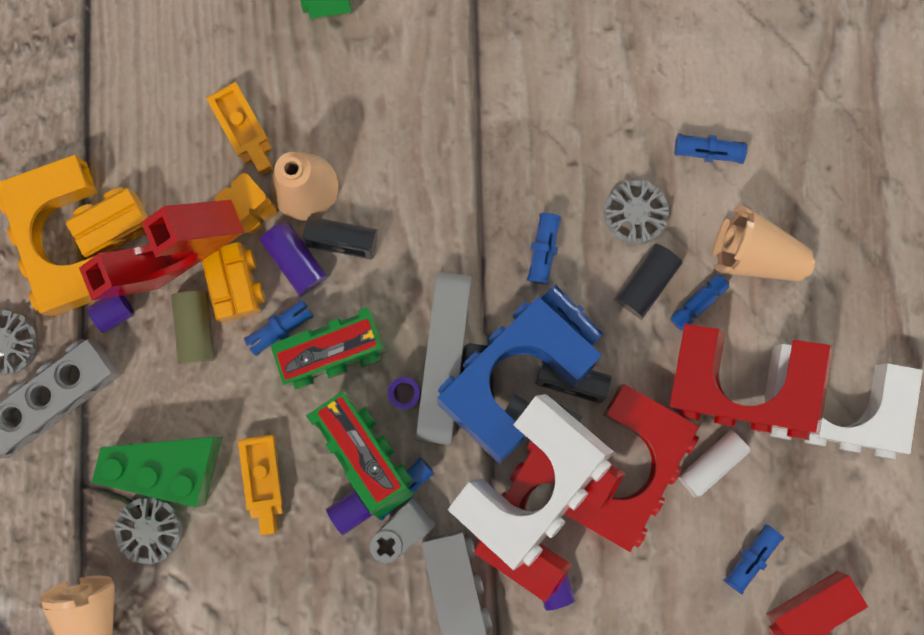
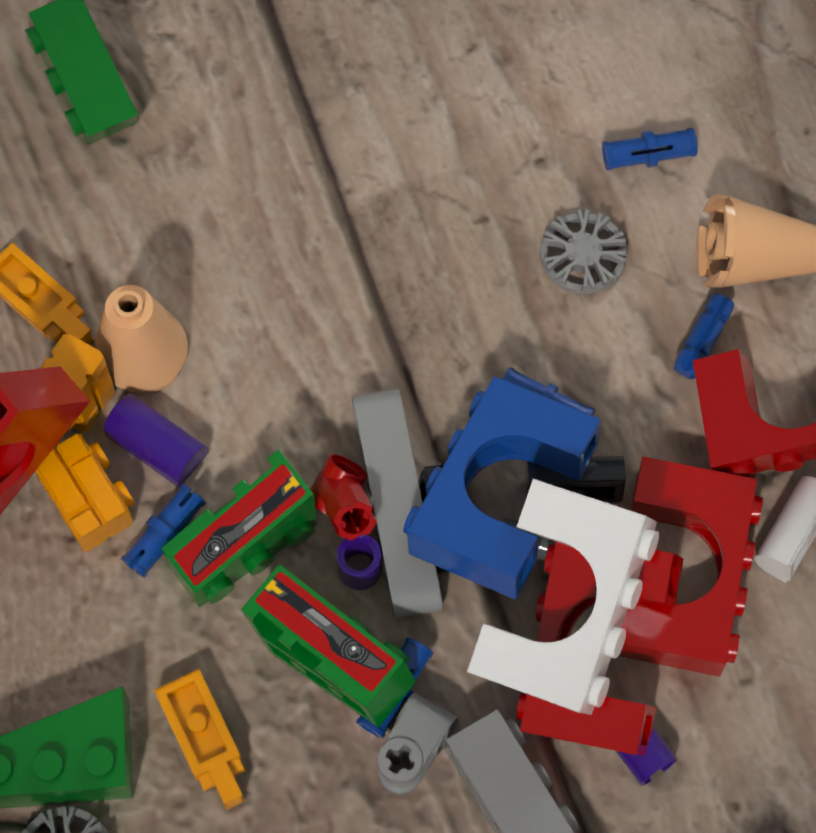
camera: 20 degrees left, 15 degrees down
olive brick [171,291,215,365] -> none
black brick [303,216,378,260] -> none
dark purple beam [326,489,373,535] -> none
blue pin [527,213,562,285] -> none
black brick [614,243,683,320] -> none
none -> red piece [310,454,377,541]

